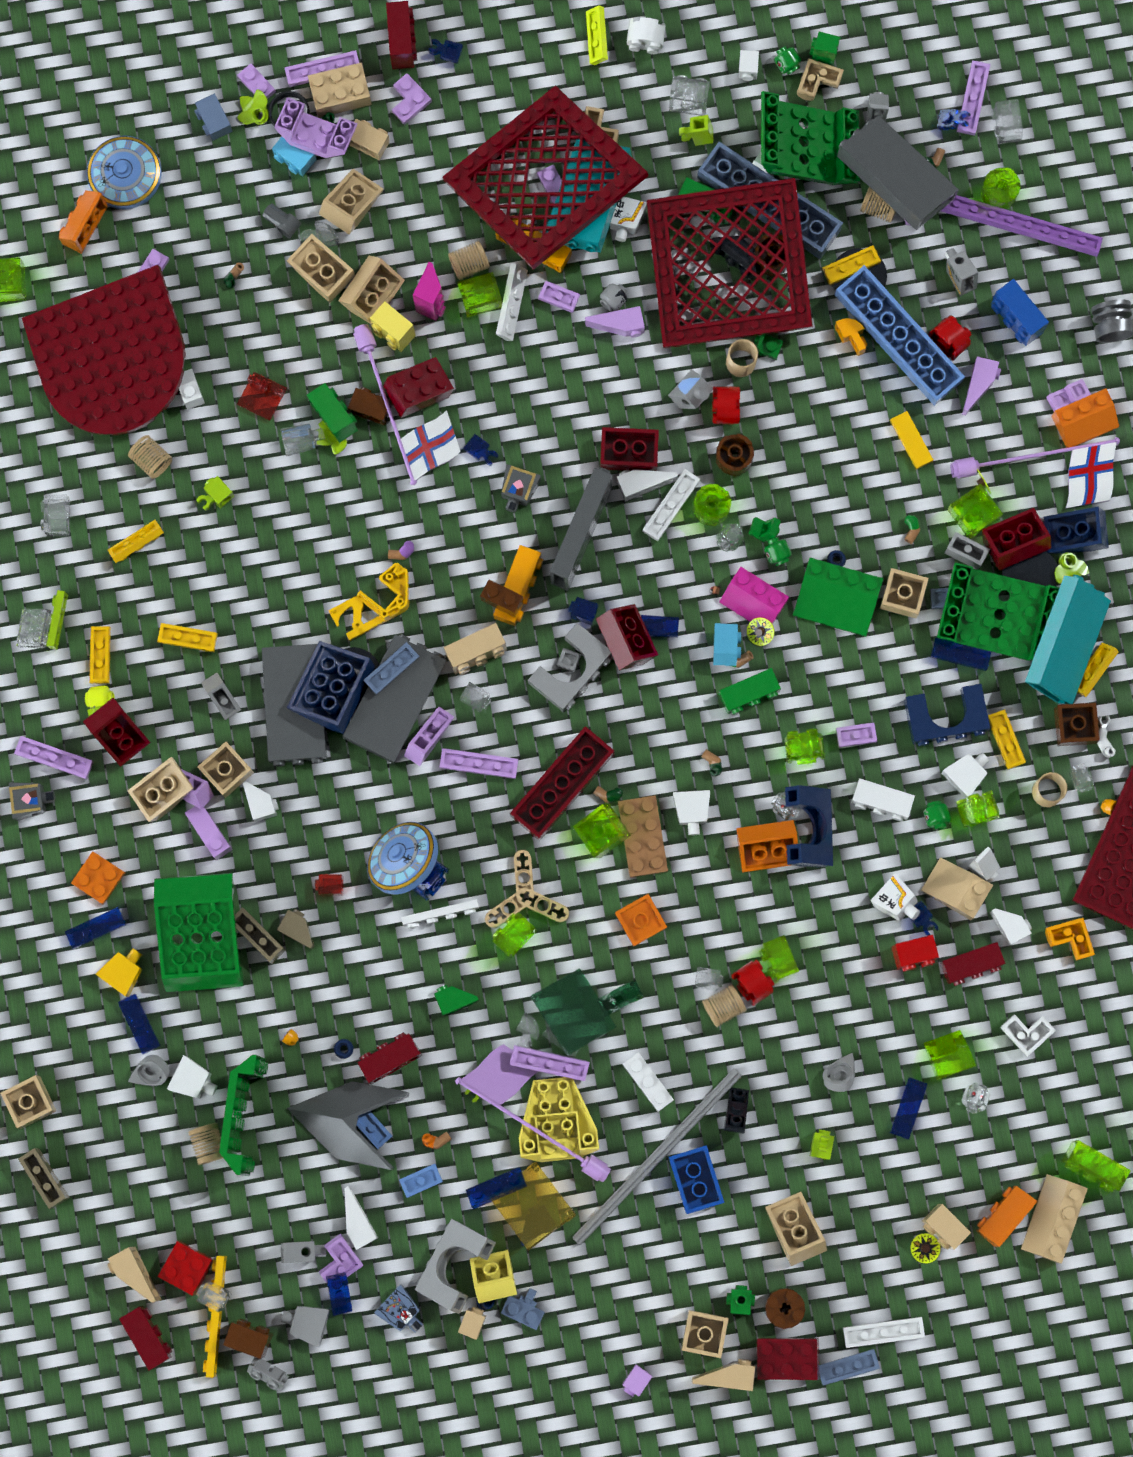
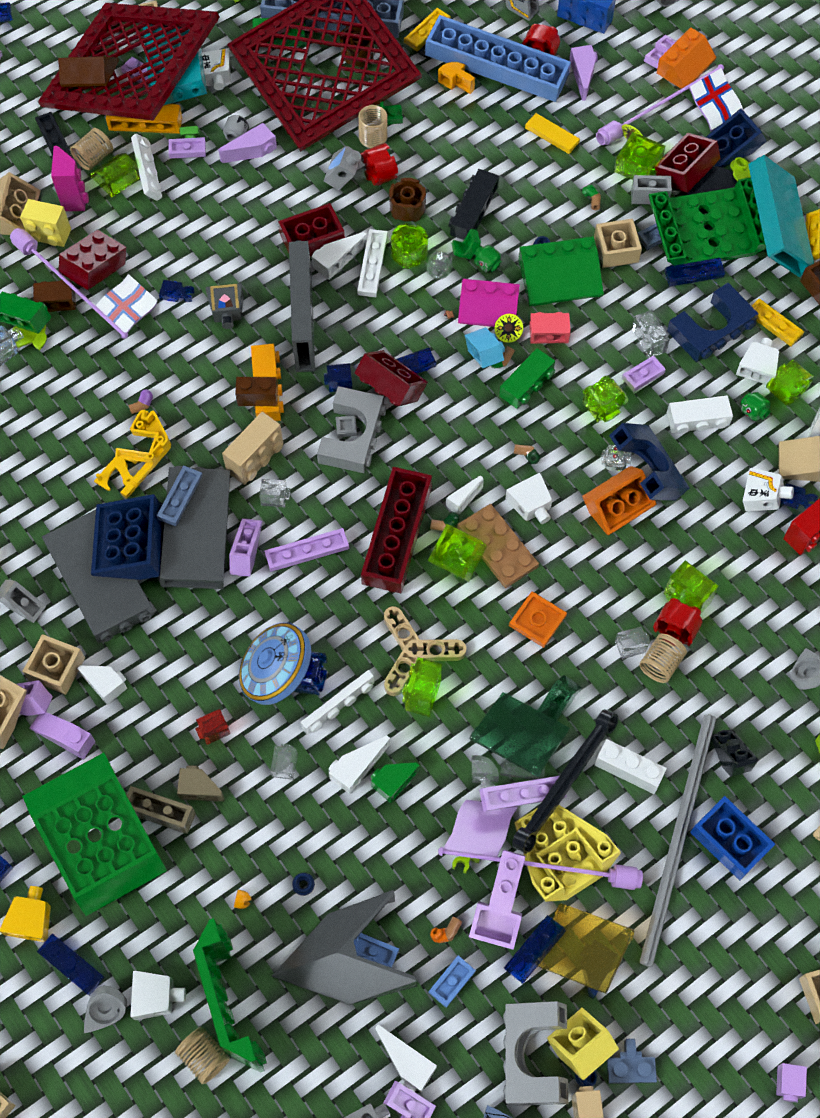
camera: 30 degrees left, 15 degrees down
dark red brick [357,1032,423,1085] -> none
black slope [710,235,756,281] -> none
none -> black tile [35,112,77,165]
none -> reddish brown slope [58,56,119,87]
none -> bright green plate [180,126,200,138]
none -> clear brick [270,744,298,780]
none -> white slope [329,736,391,794]
none -> white slope [446,476,484,515]
none -> black brick [448,169,499,240]
none -> lavender plate [469,850,525,950]
none -> black piece [512,709,618,854]
none -> coral brick [529,312,570,344]
none -> clear brick [632,310,670,358]

